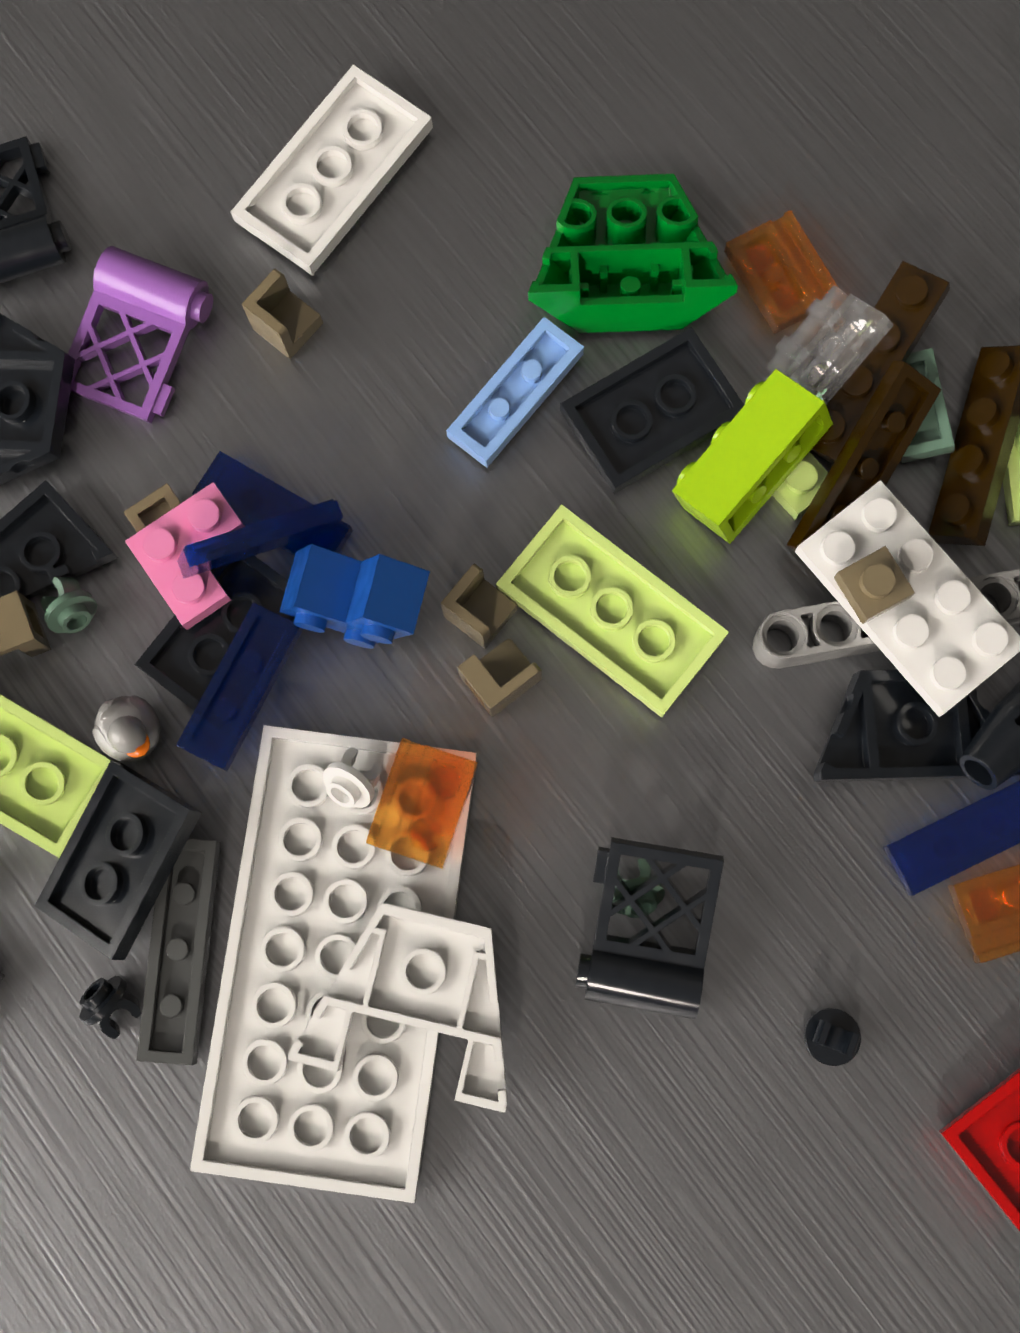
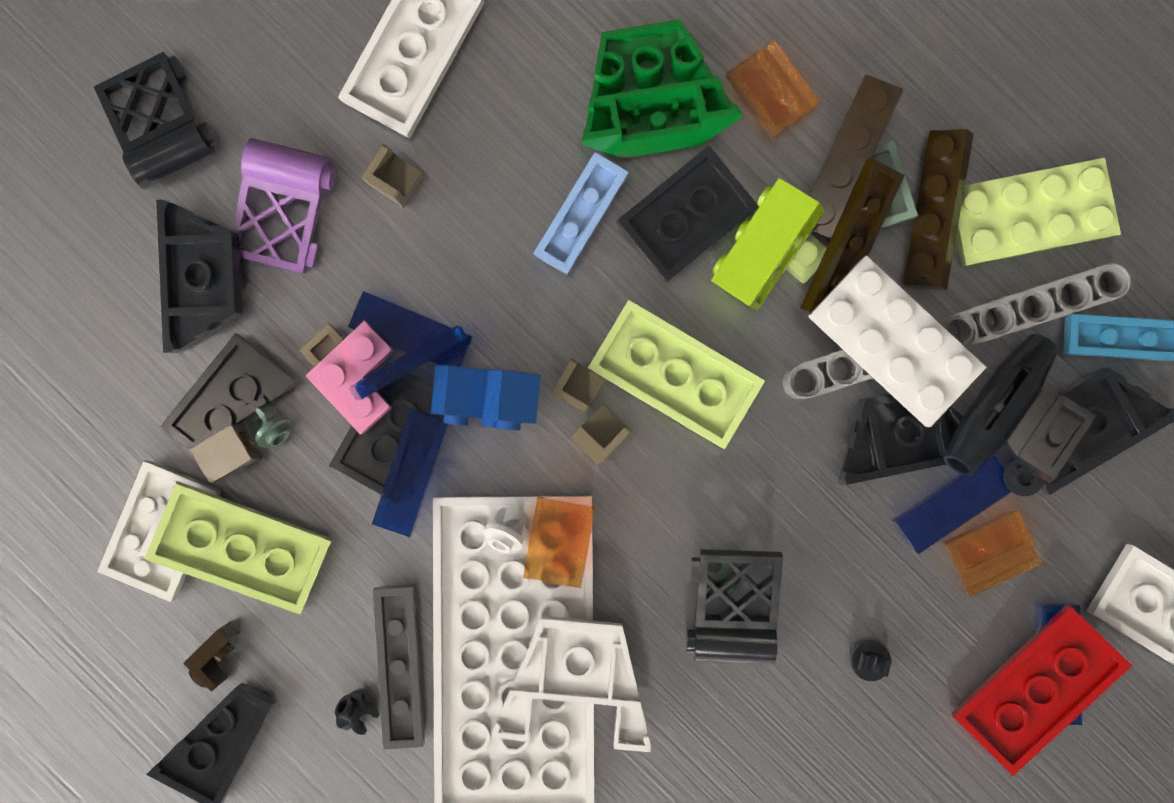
camera: 10 degrees left, 10 degrees up
black plate [35,761,202,960] -> none
light grey animal [92,695,161,762] -> none
clear plate [765,285,894,405] -> none
dark tan plate [833,546,915,625] -> none

